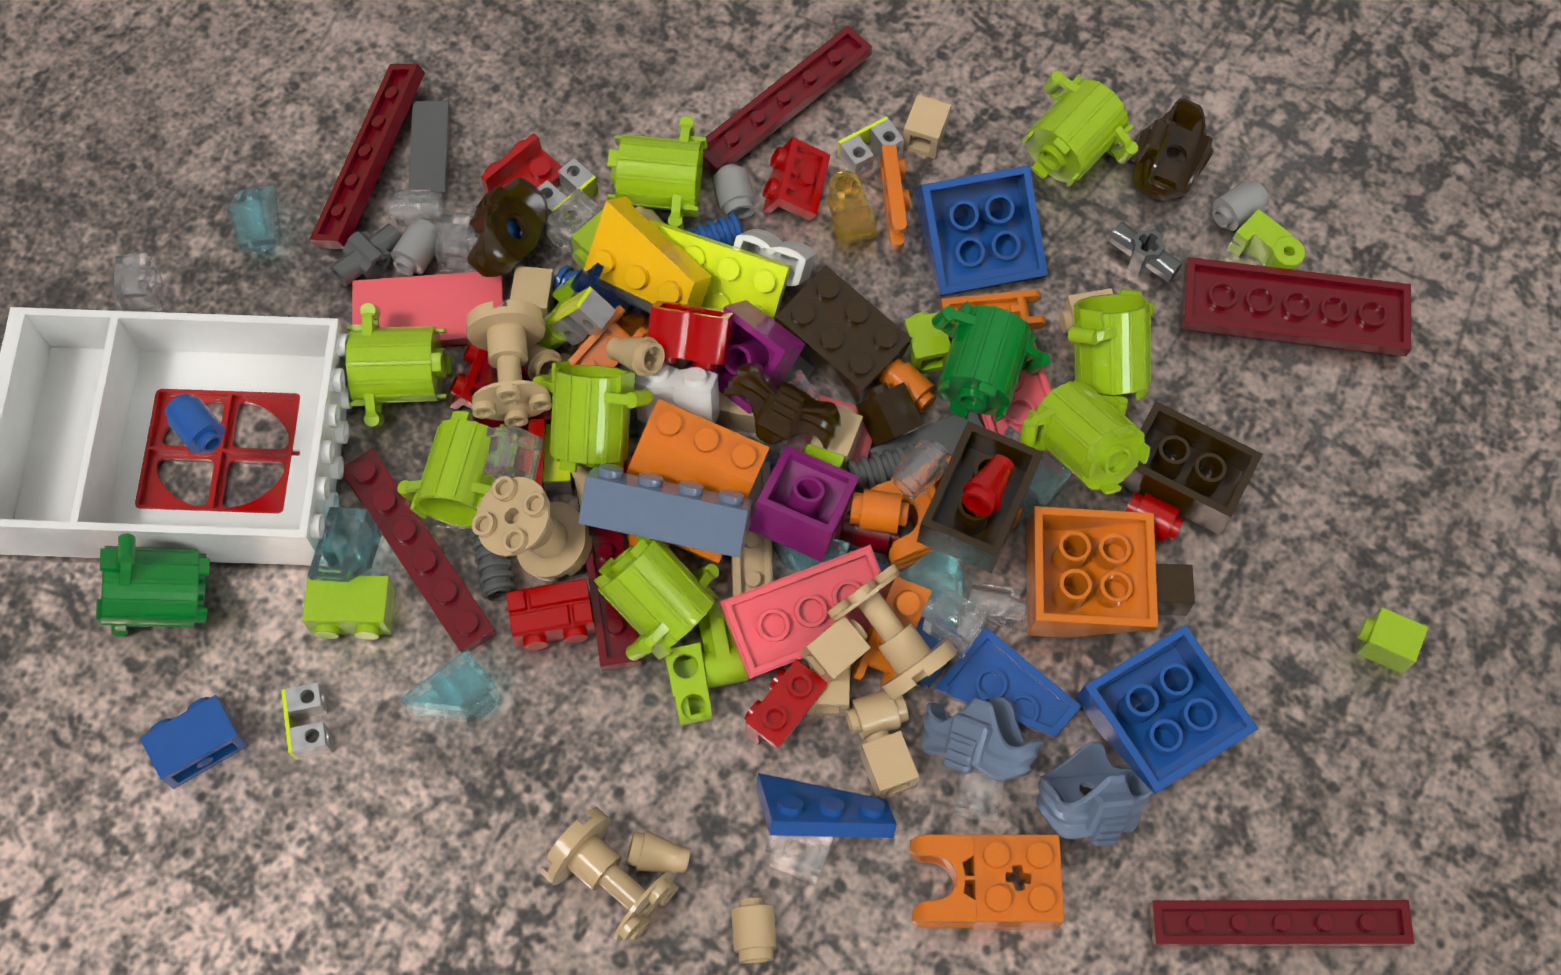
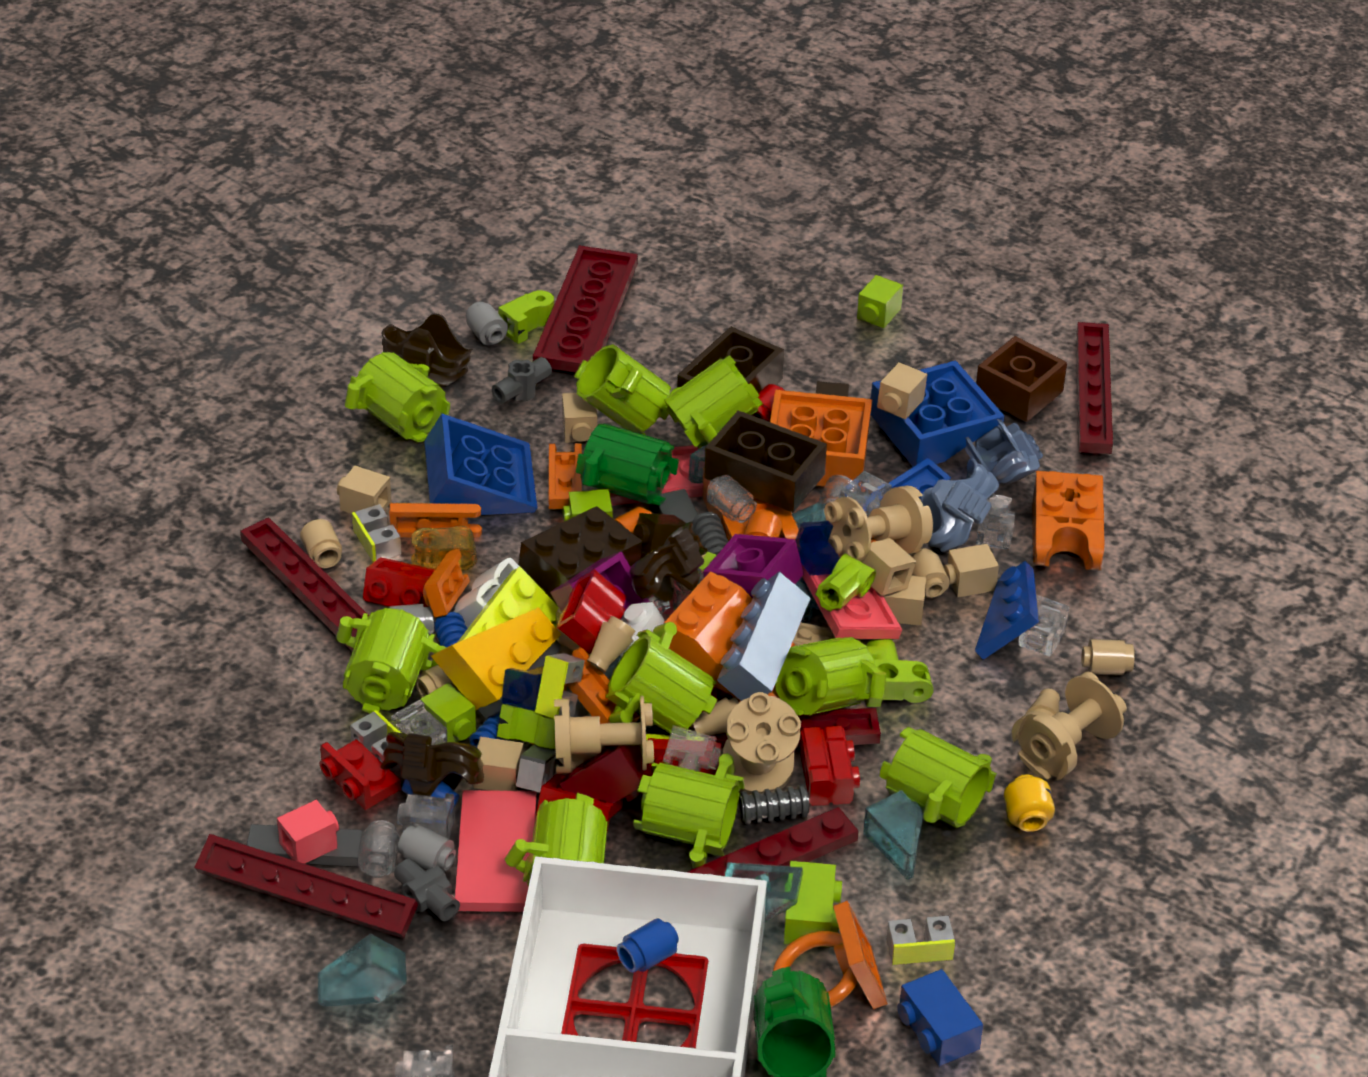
camera: 85 degrees left, 25 degrees down
red bracket [744,659,827,748] -> none
red cone [962,454,1014,516] -> none
none -> coral brick [277,799,339,864]
none -> tan brick [300,519,342,568]
none -> orange hinge [423,549,470,618]
none -> orange tile [773,900,888,1010]
none -> clear blue bracket [795,521,840,575]
none -> lime piece [815,553,877,612]
none -> tan brick [877,362,927,419]
none -> lime container [879,727,997,828]
none -> reddish brown brick [976,336,1067,422]
none -> yellow head [1003,774,1055,832]

